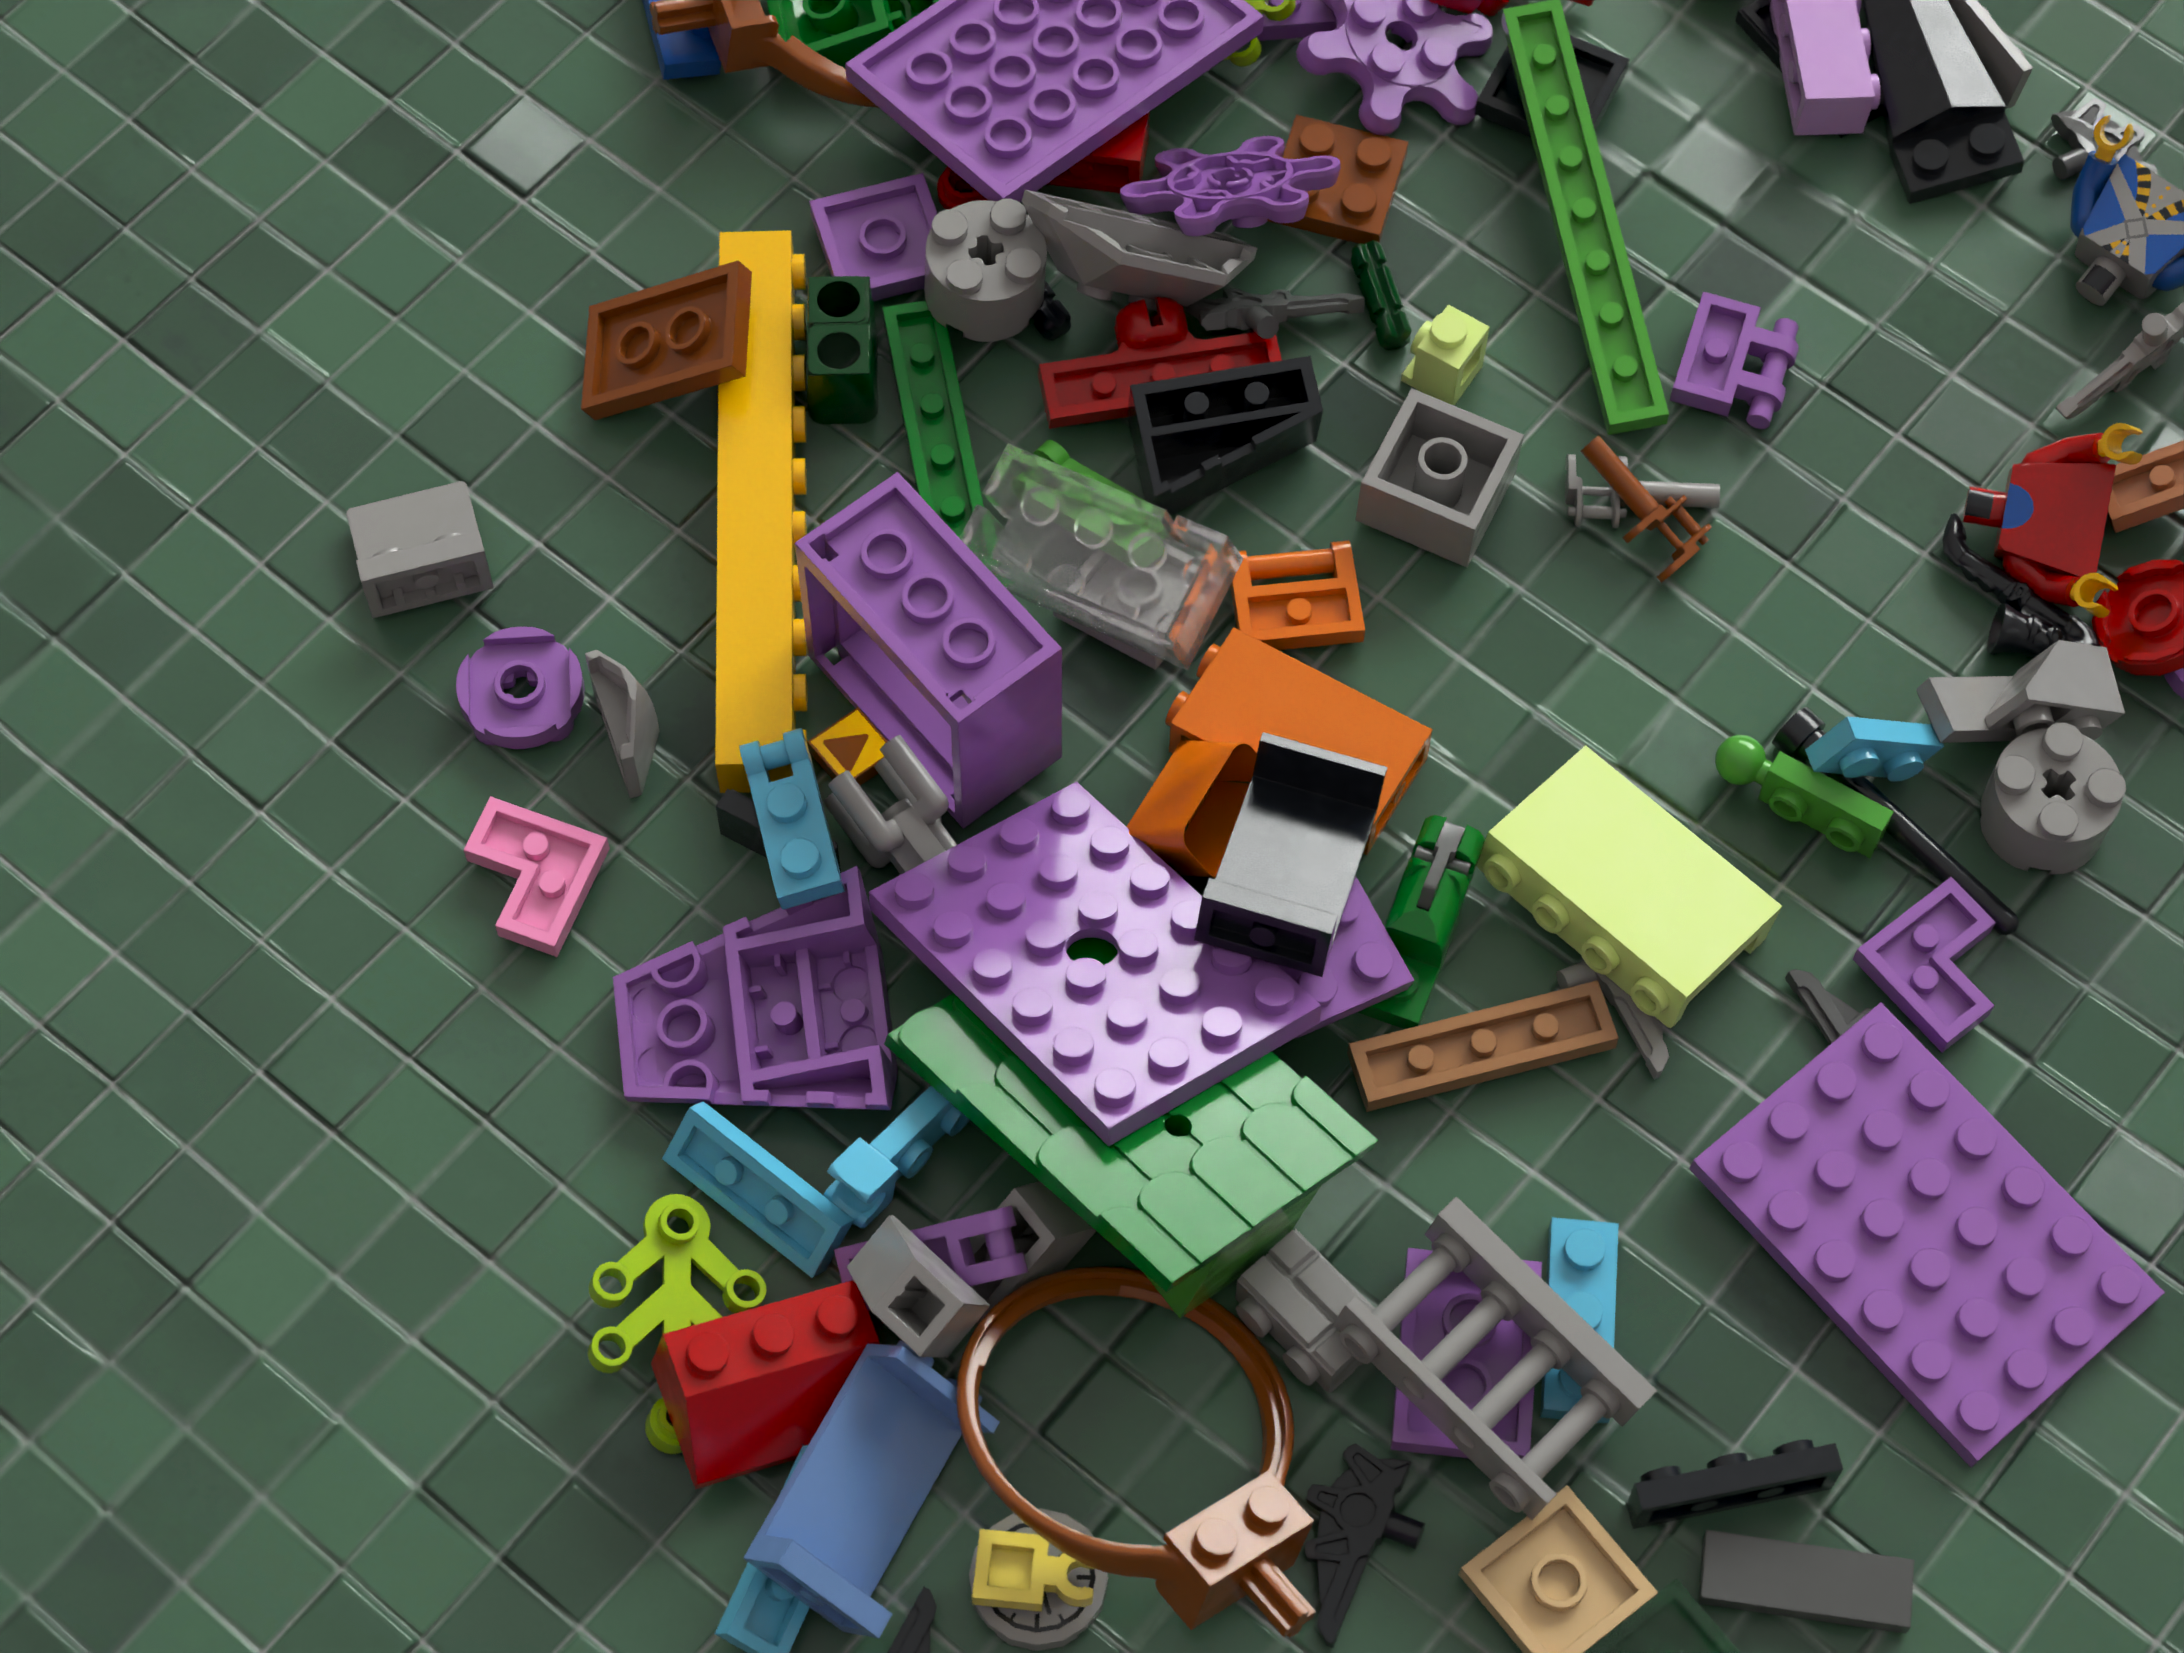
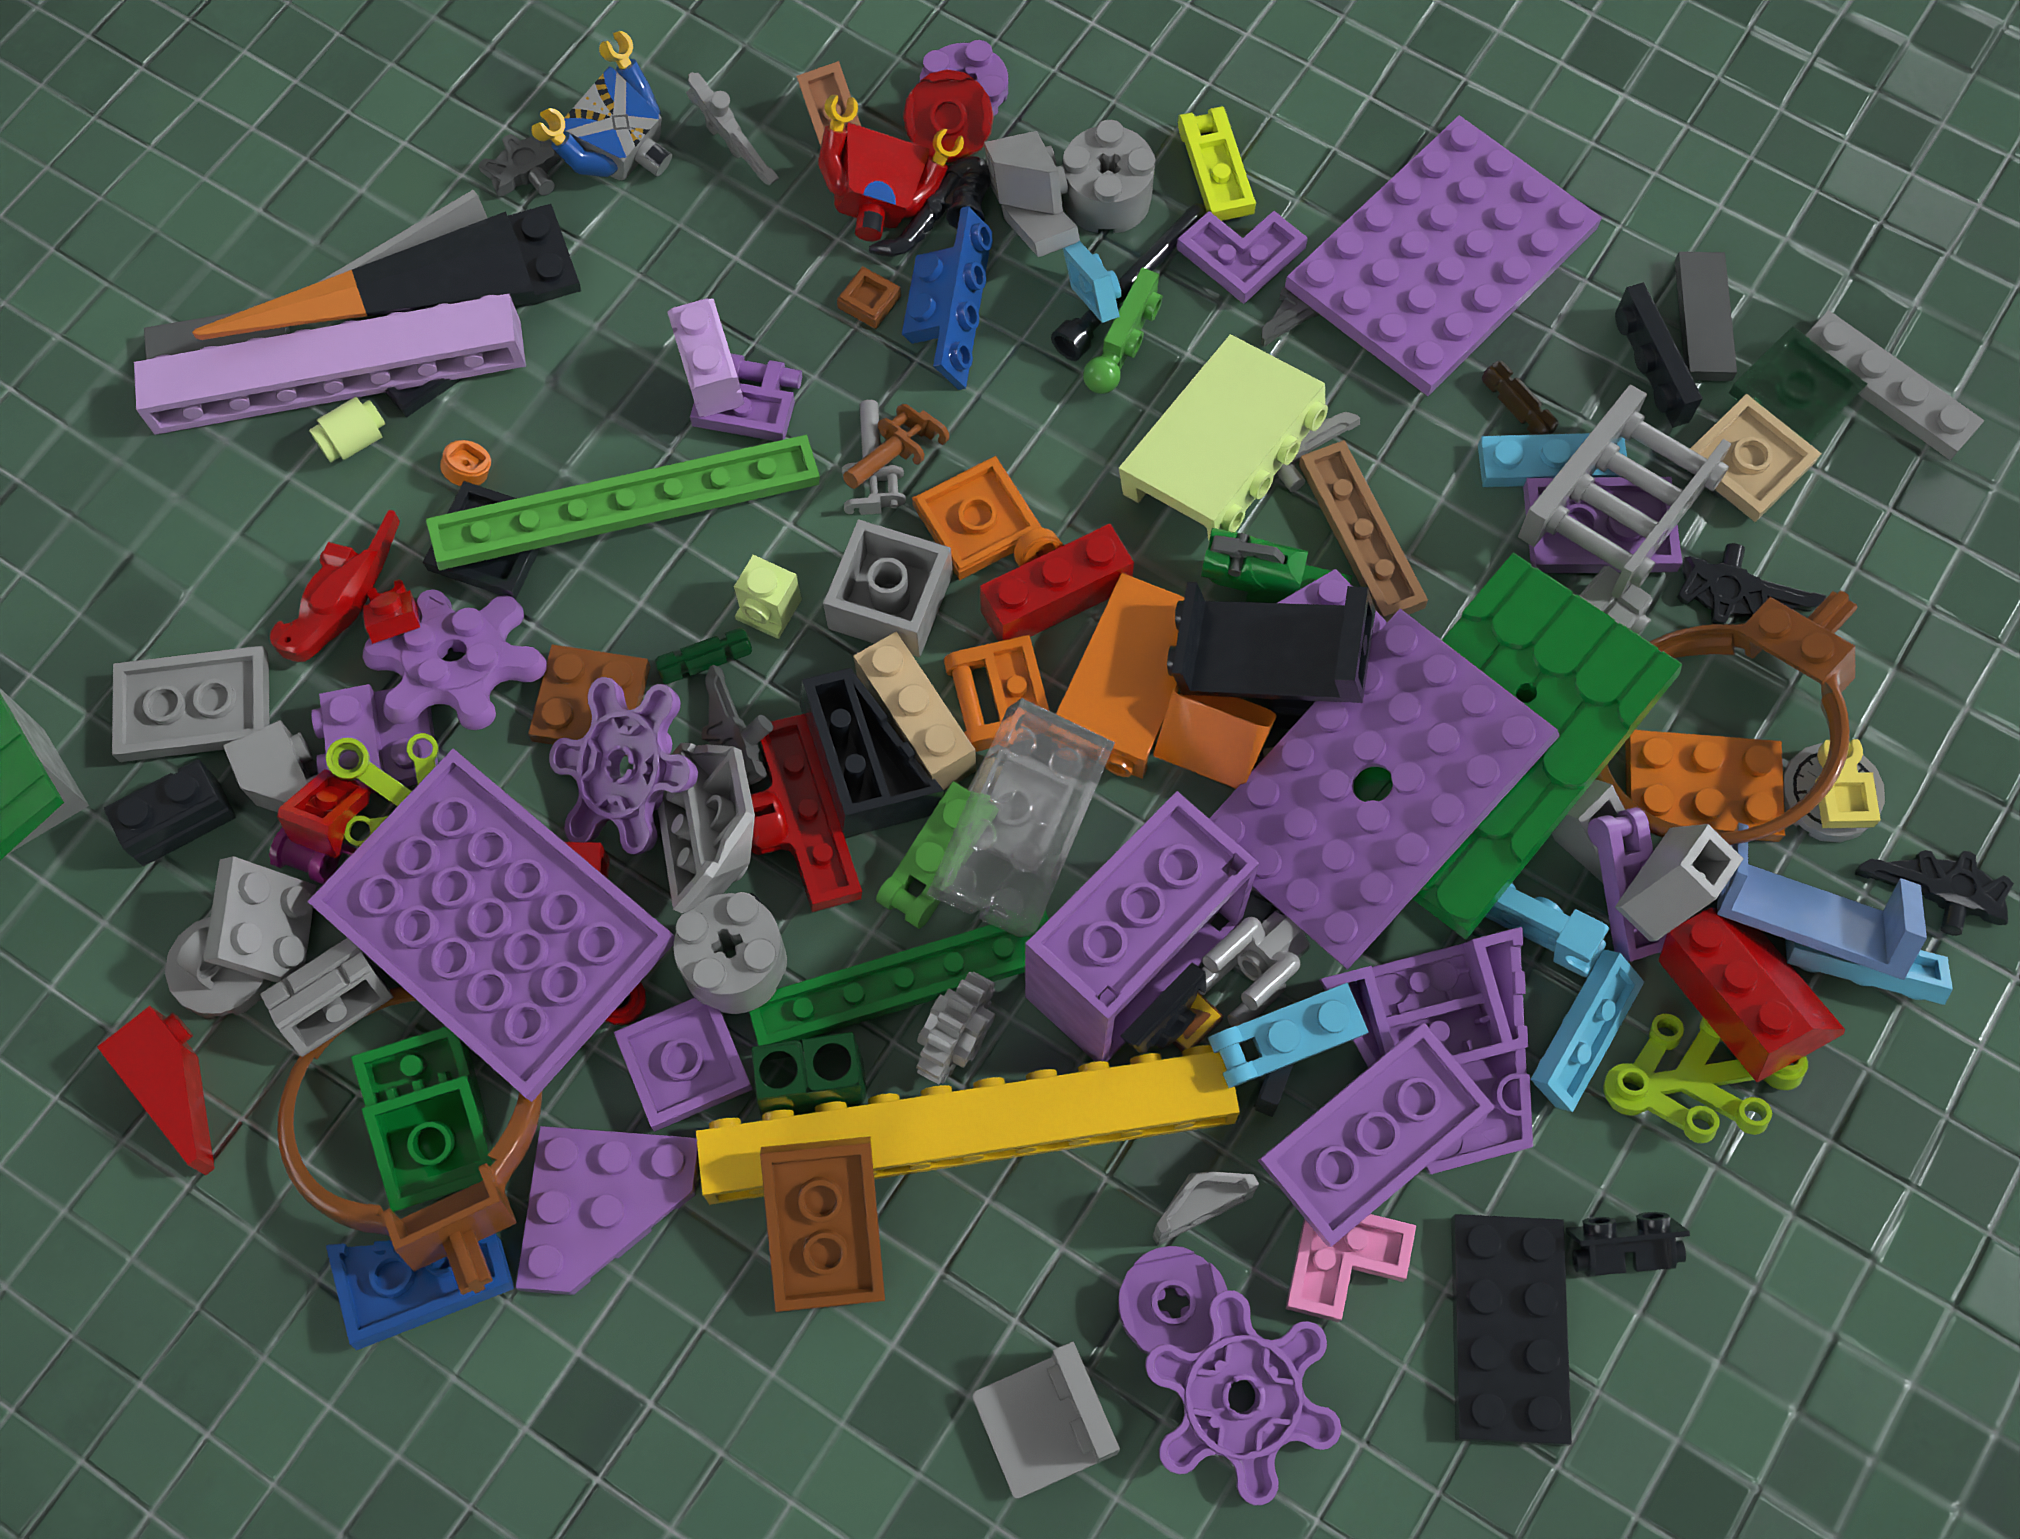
camera: 95 degrees left, 5 degrees up
none -> orange tile [440,440,491,486]
none -> medium lavender plate [516,1126,699,1295]
none -> lavender brick [667,298,745,417]
none -> dark orange tile [837,266,901,329]
none -> tan brick [854,631,976,790]
none -> blue bracket [902,206,993,390]
none -> orange plate [912,456,1042,581]
none -> light grey gear [916,971,995,1085]
none -> red brick [980,523,1134,642]
none -> orange tile [1014,528,1064,567]
none -> black tile [1120,962,1207,1053]
none -> medium lavender plate [1145,1290,1341,1505]
none -> neon yellow plate [1178,106,1256,221]
none -> medium lavender plate [1257,1023,1495,1247]
none -> black plate [1451,1214,1572,1446]
none -> dark brown axle [1482,360,1559,435]
none -> black hinge [1566,1212,1690,1277]
none -> orange plate [1625,730,1785,842]

